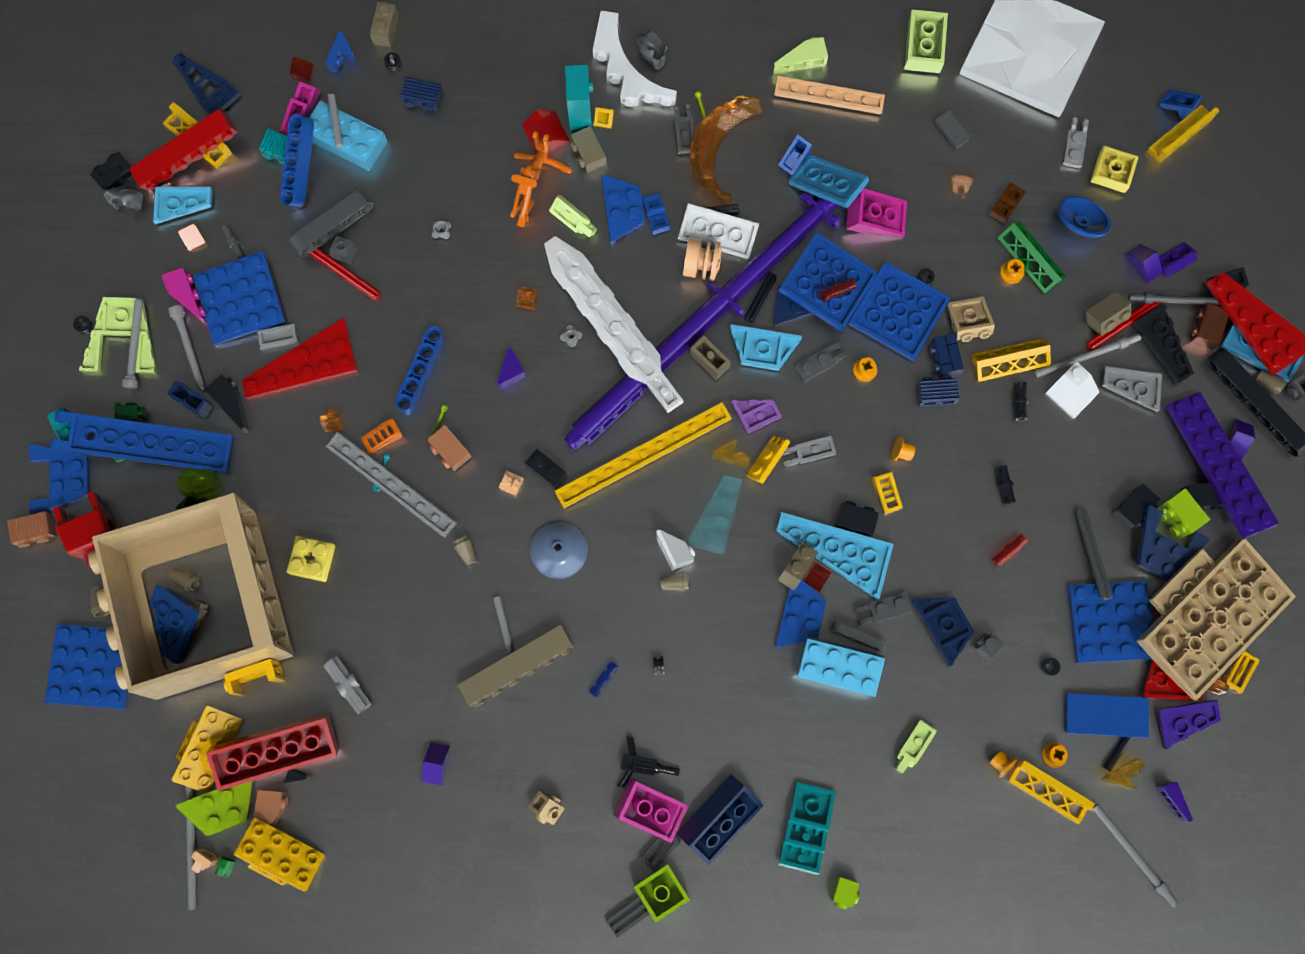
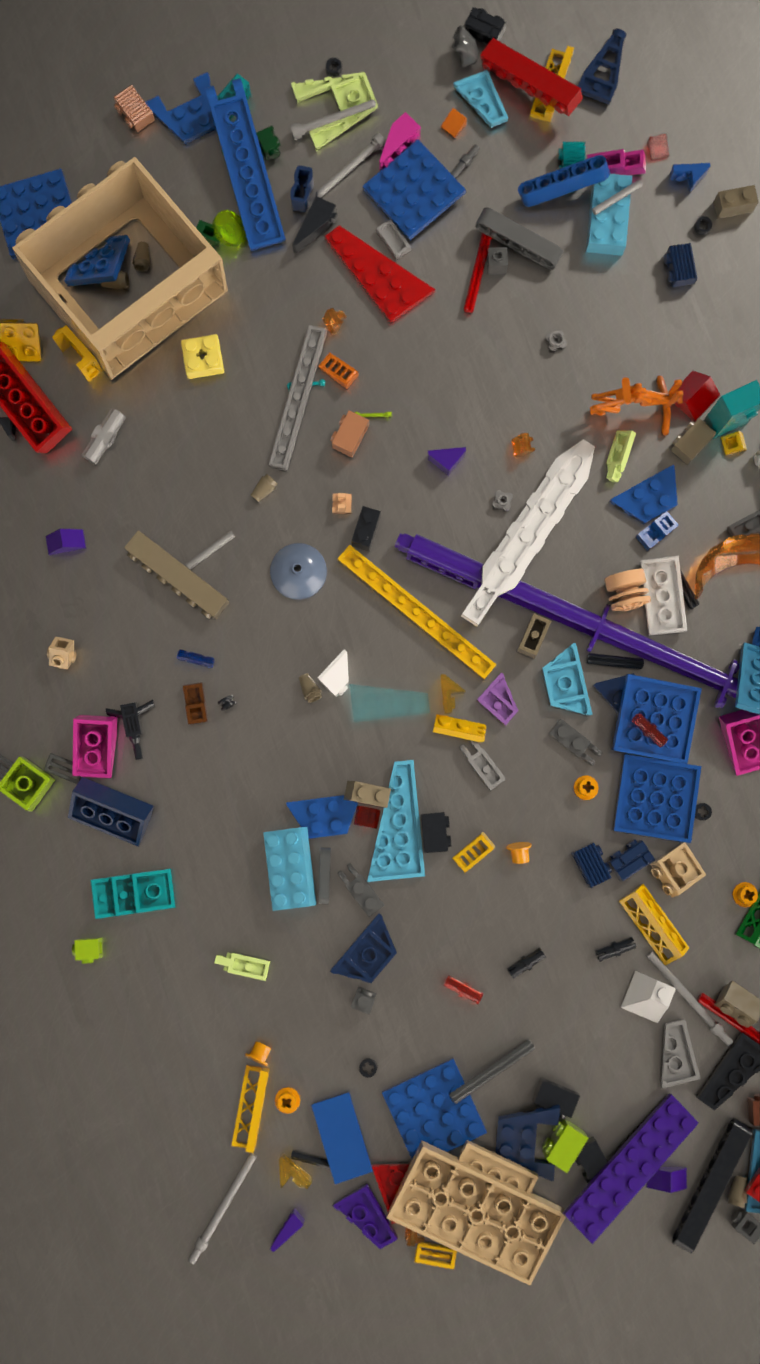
camera: 70 degrees right, 5 degrees up
red piece [52,491,116,566] -> none
blue beam [395,326,445,415] -> none
none -> reddish brown slope [183,682,208,725]

